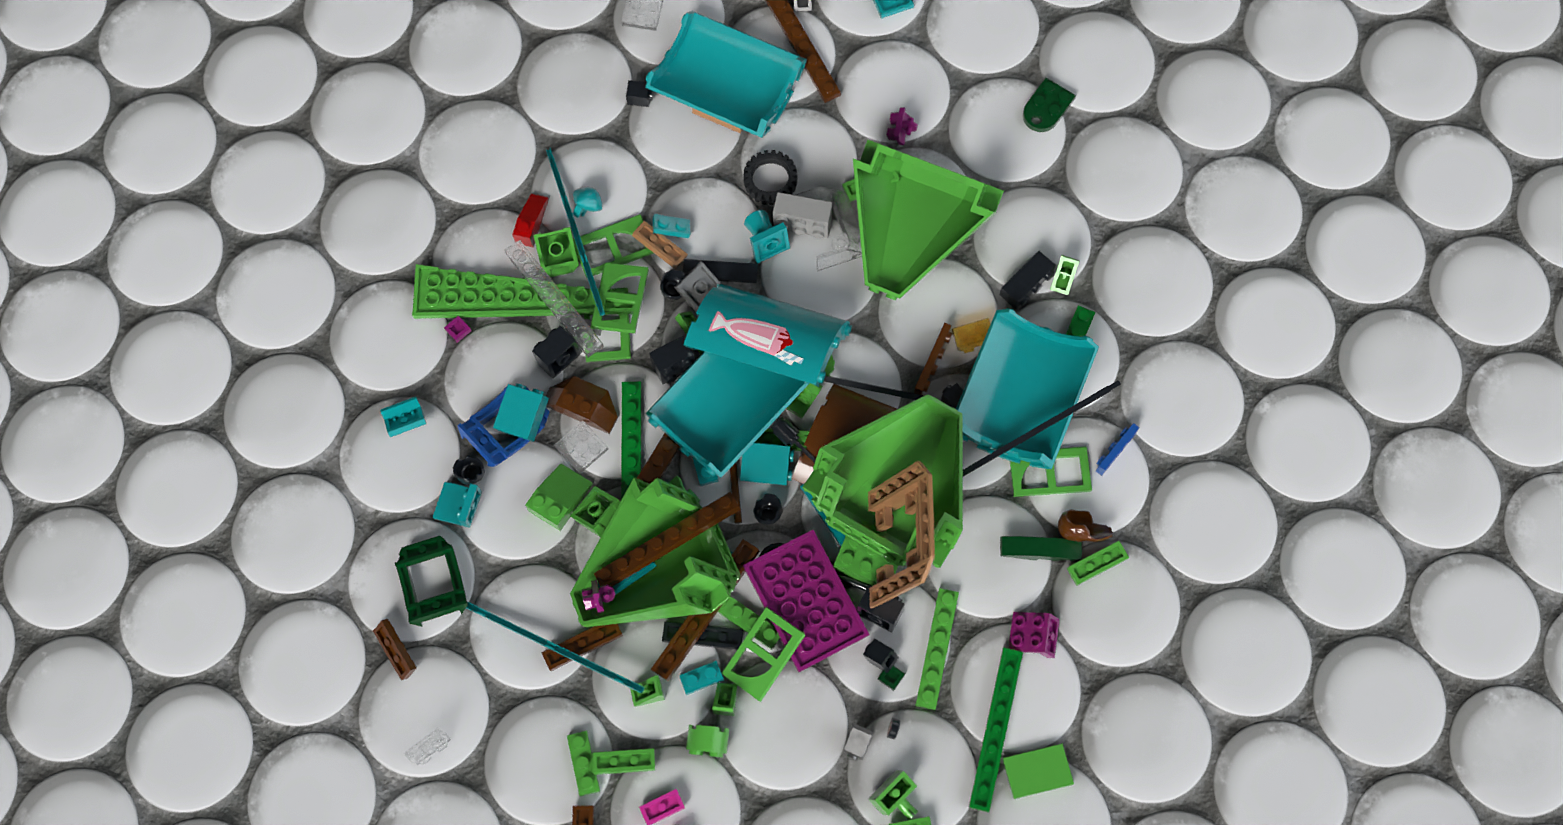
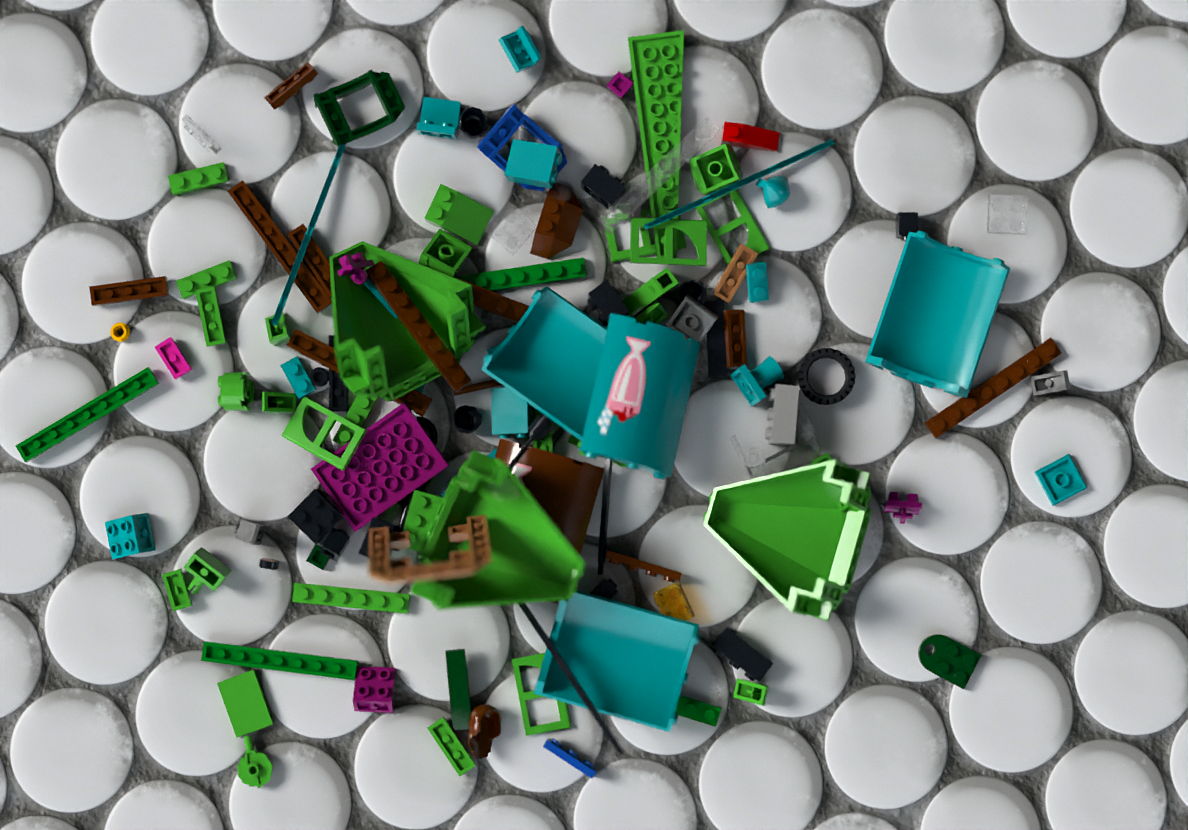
camera: 80 degrees right, 15 degrees up
none -> bright green plate [168,162,229,195]
none -> reddish brown plate [228,180,332,314]
none -> bright green piece [237,735,273,788]
none -> black brick [287,489,344,544]
none -> black tile [309,367,329,387]
none -> bright green slope [622,267,678,317]
none -> reddish brown plate [724,310,747,368]

